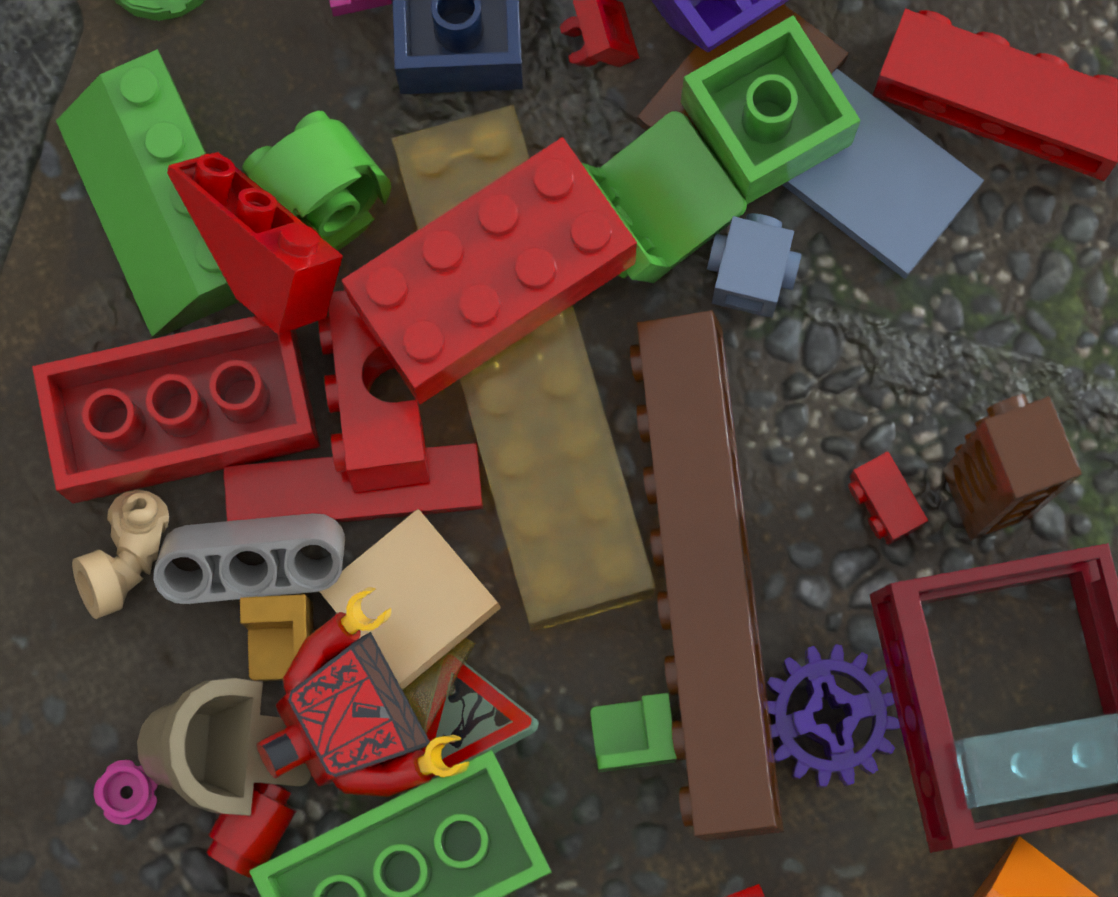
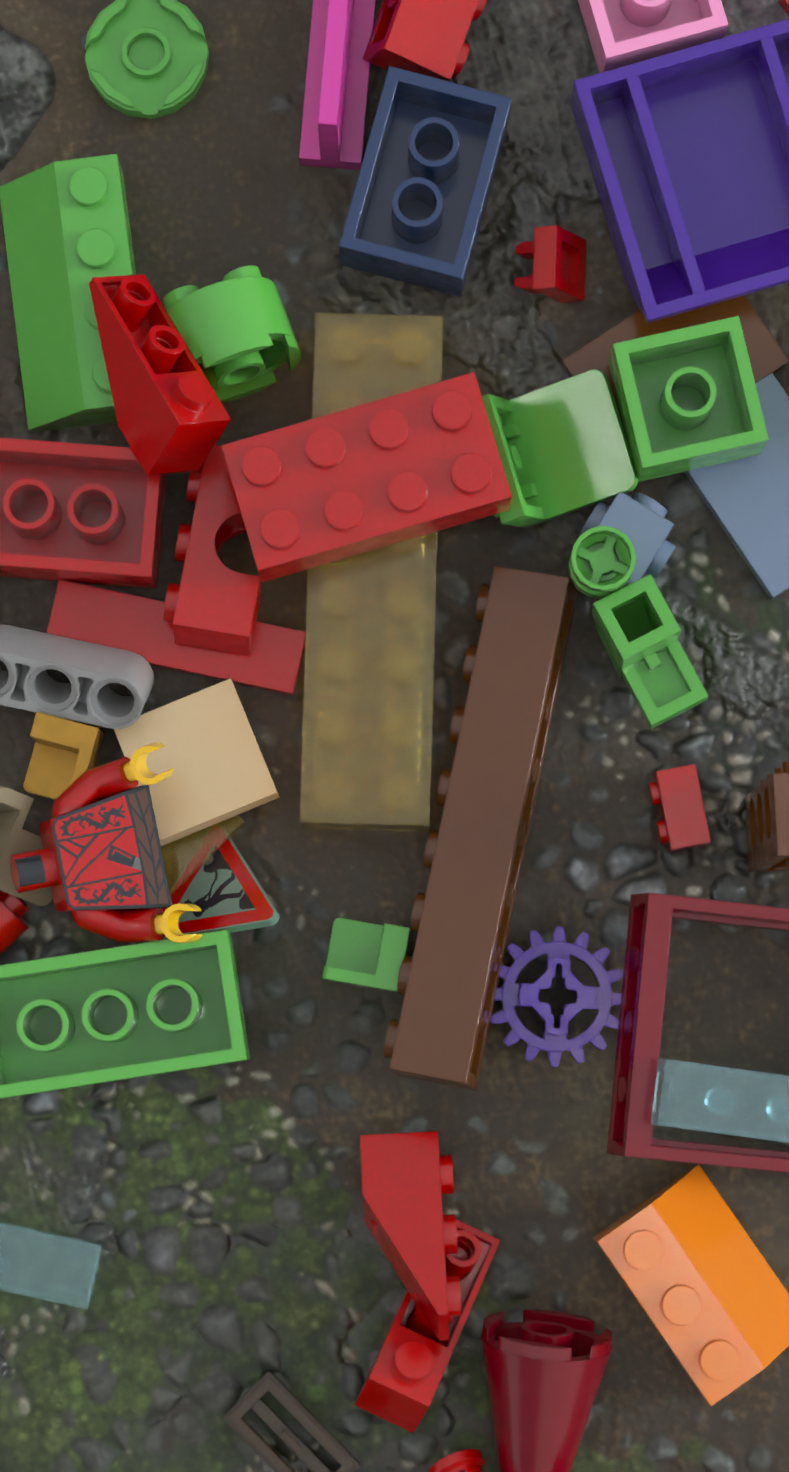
camera: 15 degrees right, 5 degrees up
none -> bright green wheel [568,525,636,599]
none -> bright green brick [592,574,708,729]

